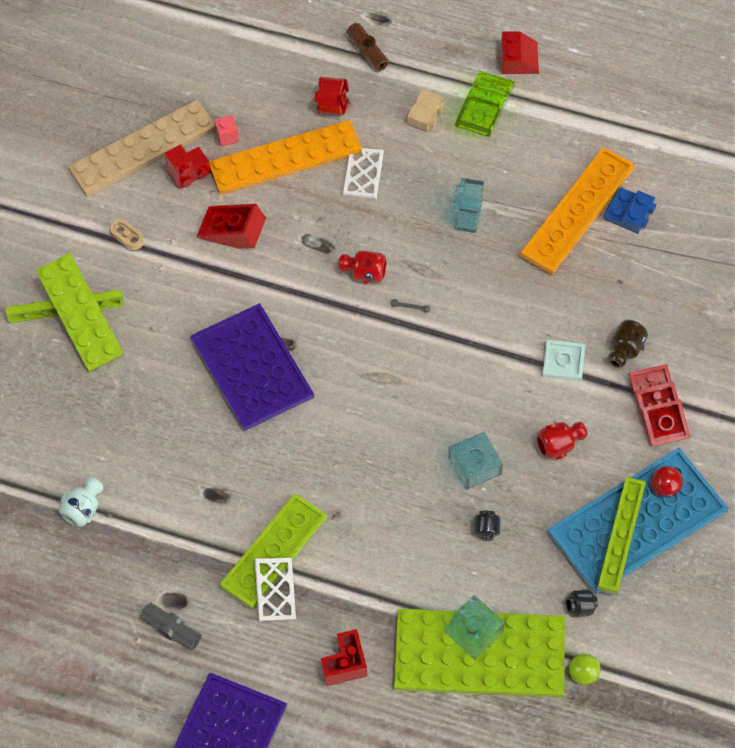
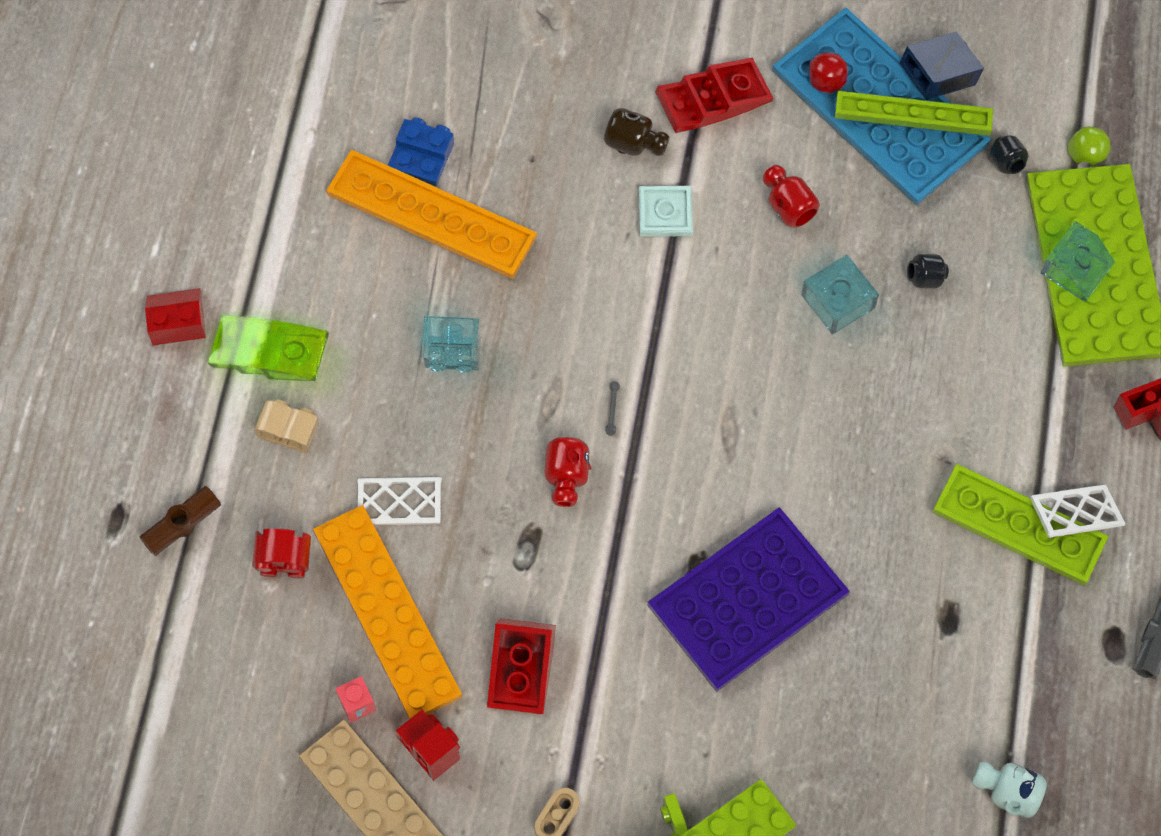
camera: 100 degrees left, 5 degrees up
none -> brick [900,32,984,100]

